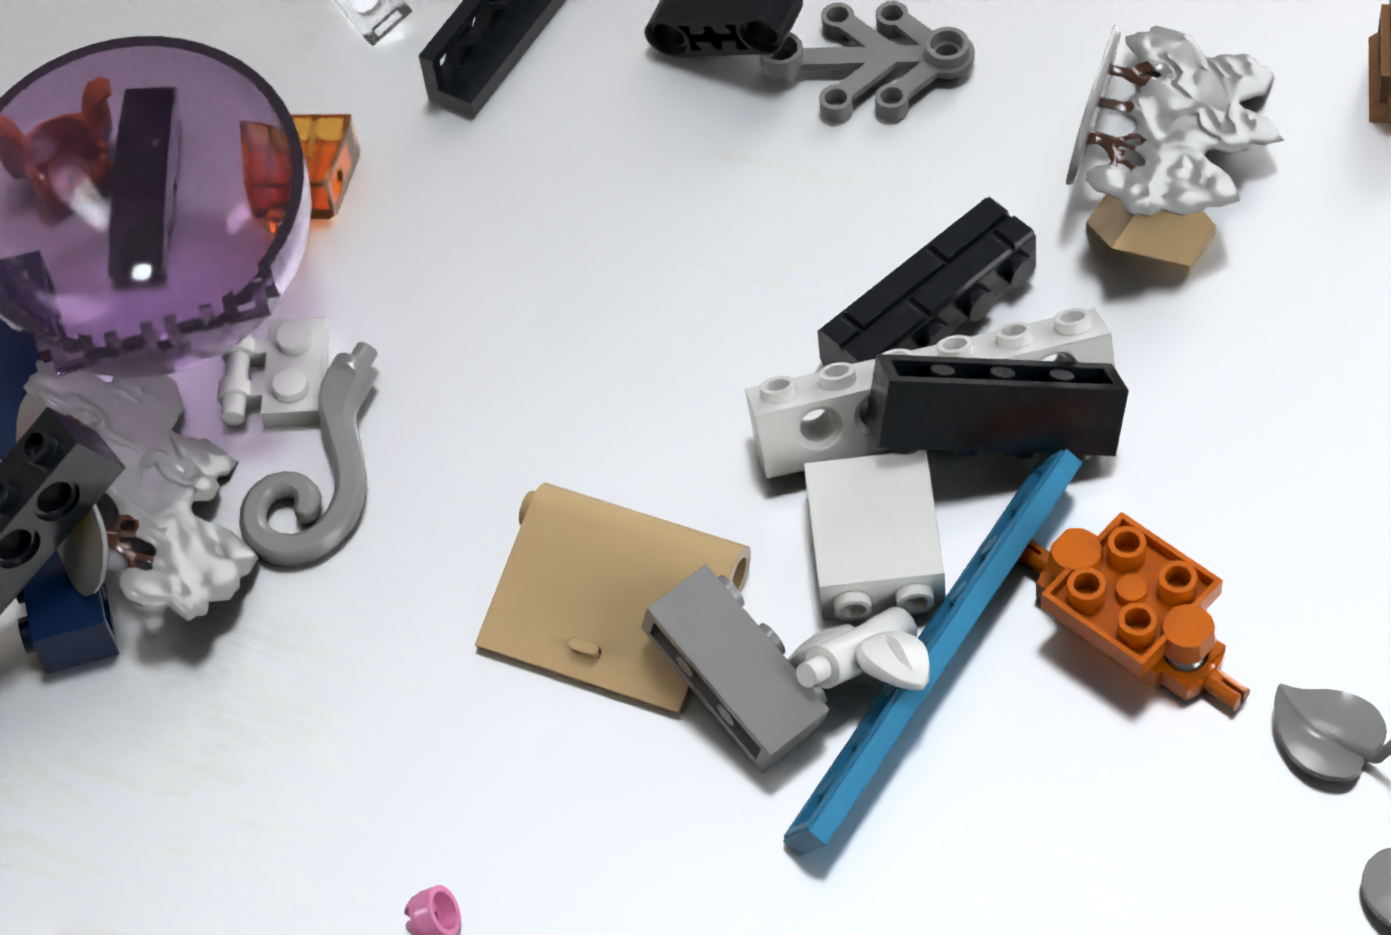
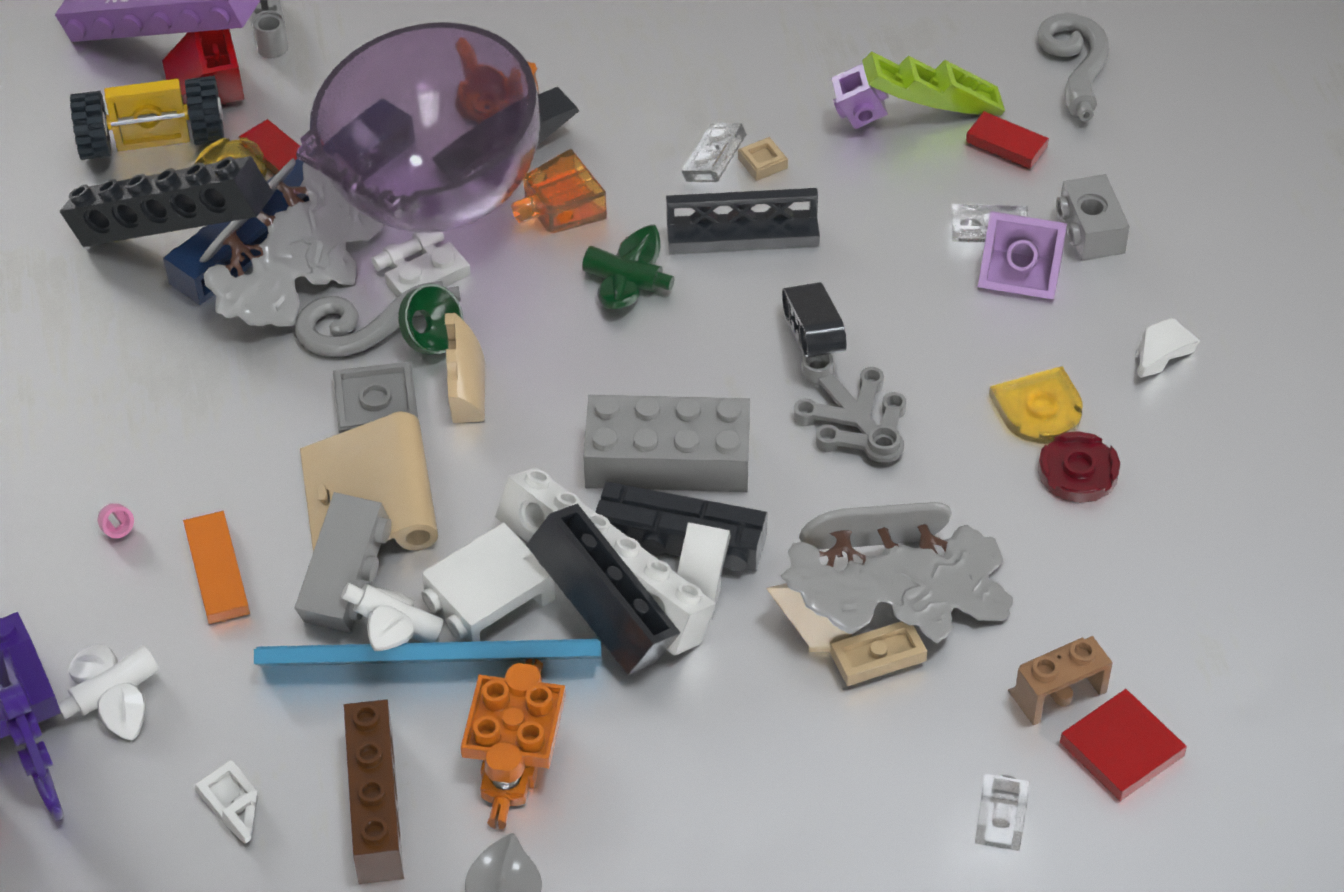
camera: 50 degrees right, 5 degrees down
none -> orange tile [183,510,250,624]
none -> light grey tile [333,361,418,434]
none -> reddish brown brick [343,699,404,884]
none -> dark green piece [398,283,464,355]
none -> tan slope [445,313,485,423]
none -> dark green plant [582,224,675,310]
none -> light grey brick [583,395,750,492]
none -> white slope [677,522,731,620]
none -> tan plate [830,621,927,686]

